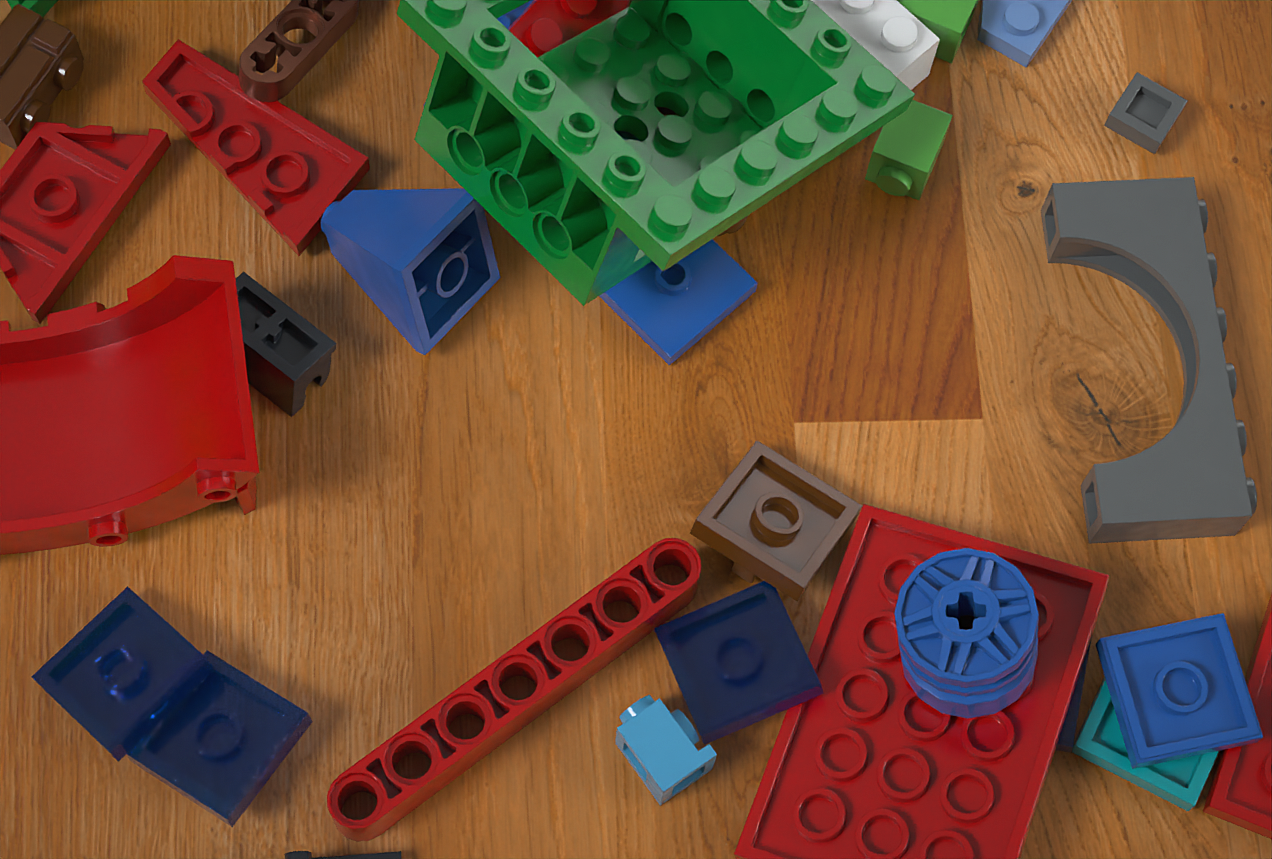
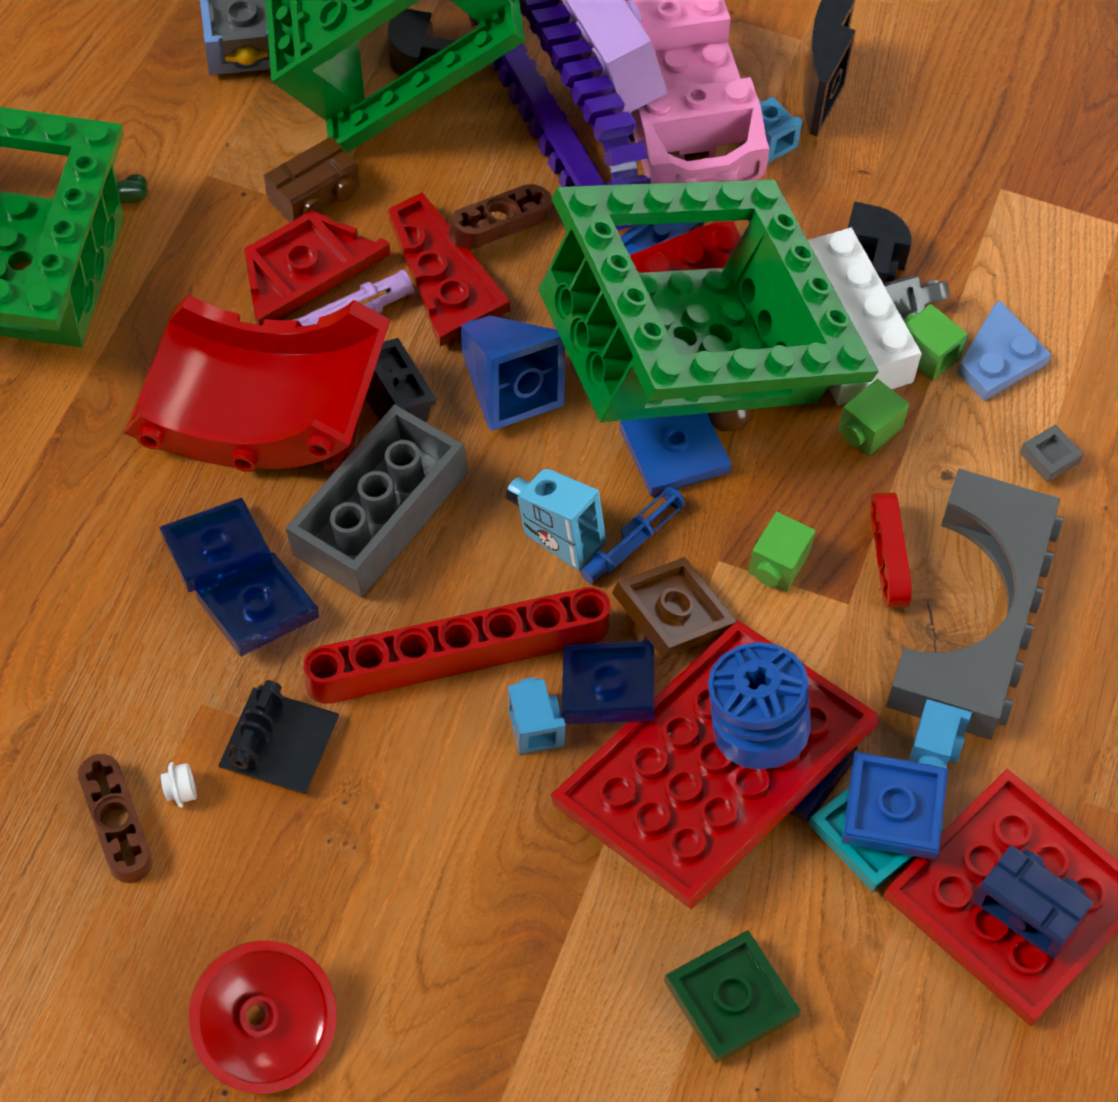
camera: 25 degrees right, 10 degrees down
none -> dark grey brick [285,404,468,598]
none -> lavender pin [294,270,414,326]
none -> medium azure torso [506,469,607,571]
none -> blue piece [580,487,685,584]
none -> bright green brick [748,511,816,592]
none -> red beam [870,492,912,608]
none -> dark azure brick [909,699,972,768]

